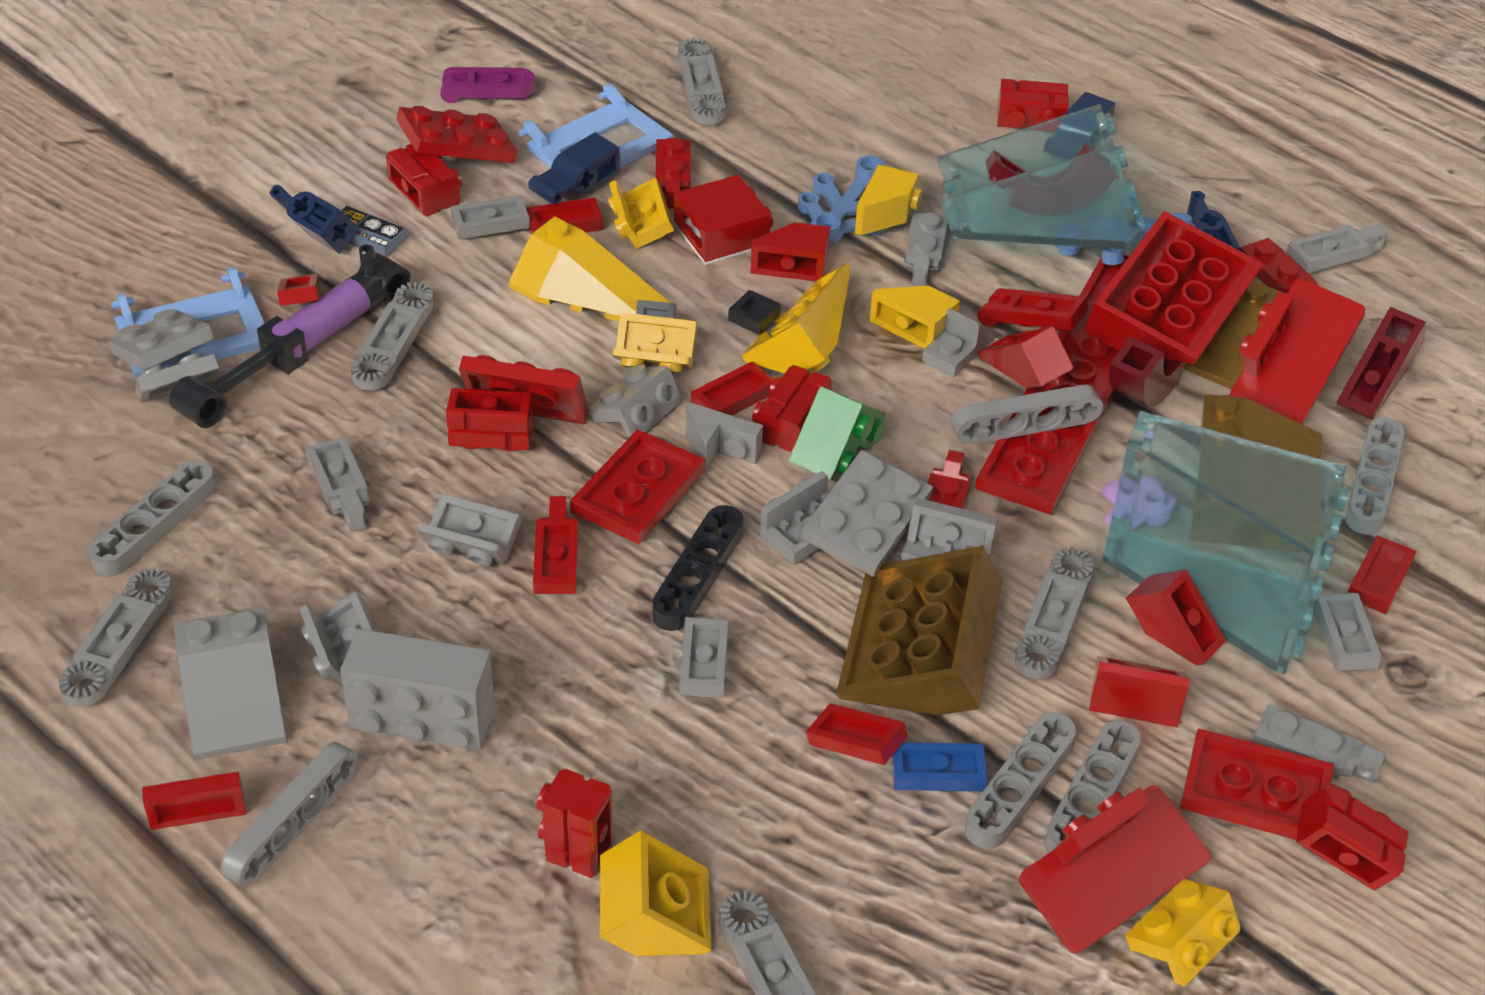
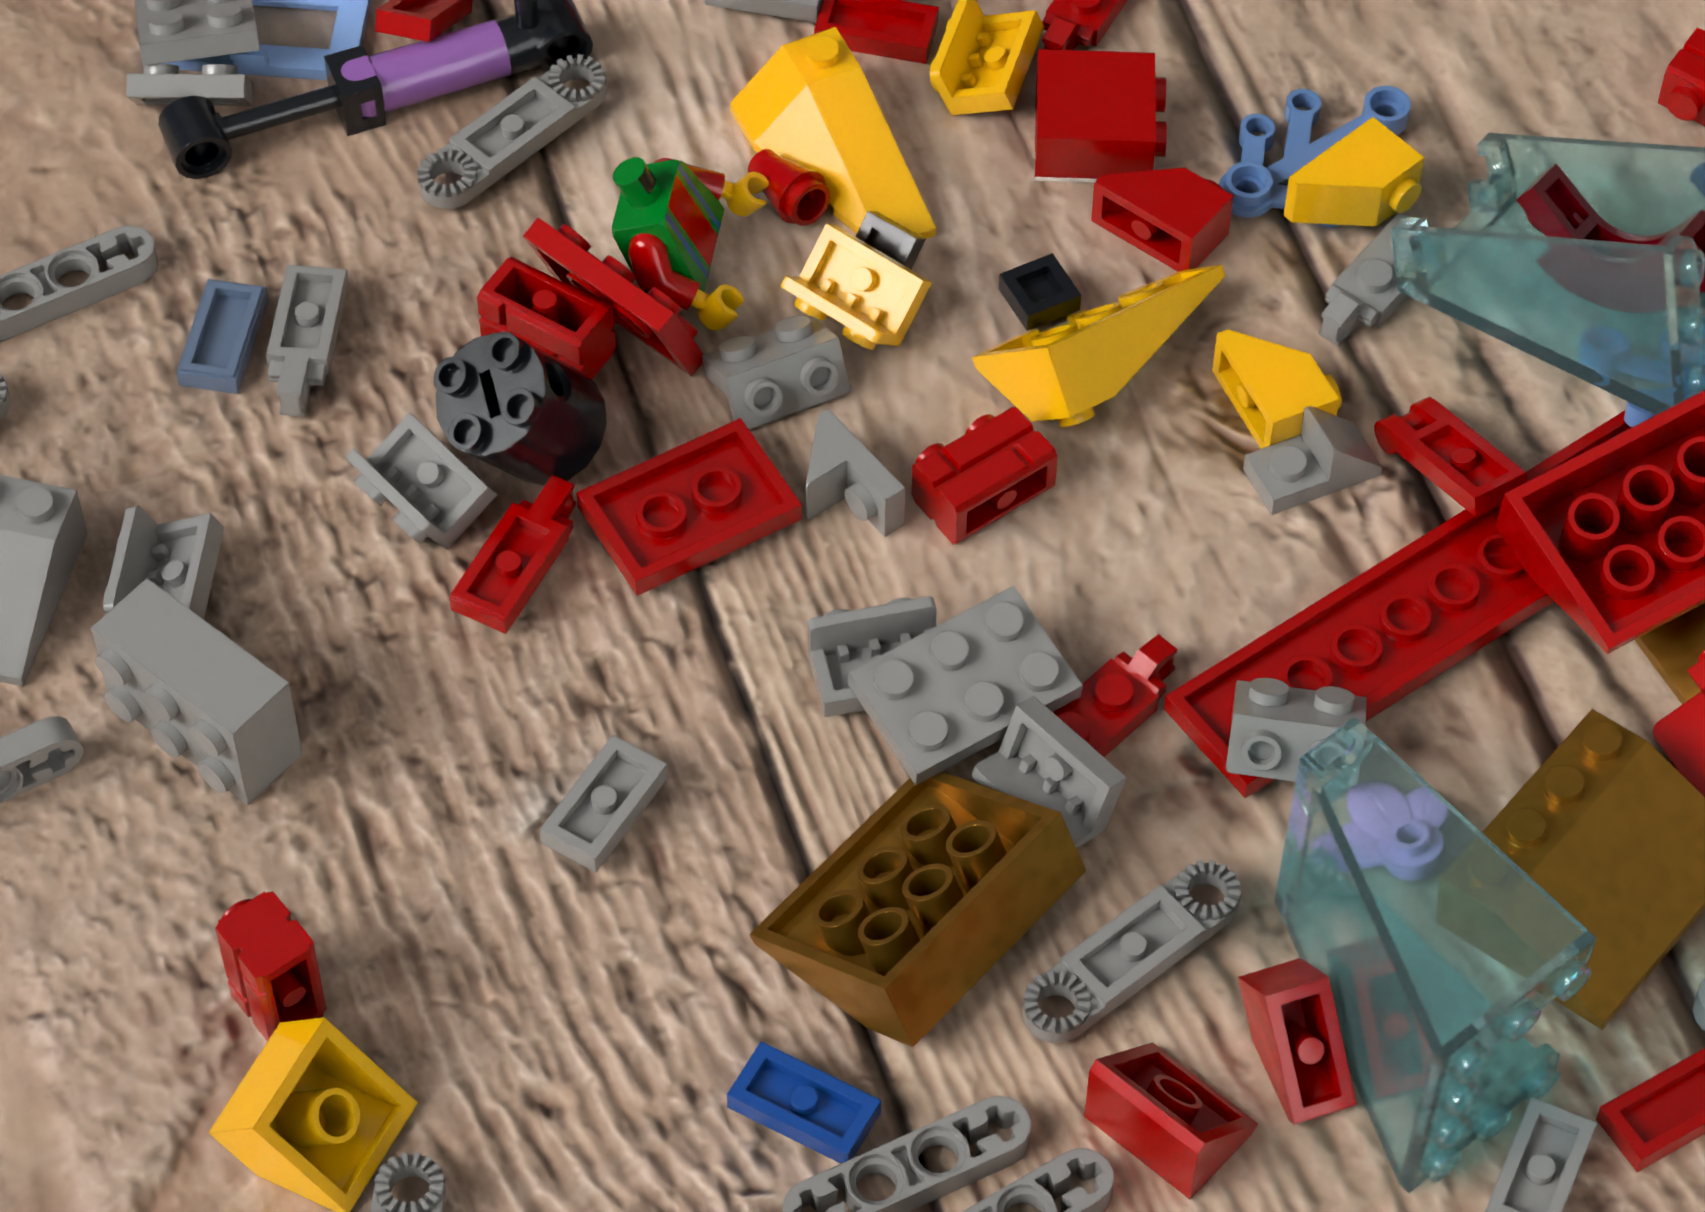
camera: 30 degrees right, 10 degrees up
black beam [652,505,743,631] -> none
red tile [690,361,773,416] -> none
brick [788,386,886,482] -> none
red tile [806,703,908,765] -> none
light grey beam [951,385,1103,444] -> none
red slope [977,326,1074,391] -> none
dark red arch [1109,337,1187,407] -> none
none -> sand blue tile [176,279,269,394]
none -> black cylinder [434,332,607,486]
none -> torso [612,157,769,331]
none -> red cone [748,149,830,226]
none -> light grey bracket [1226,678,1367,789]

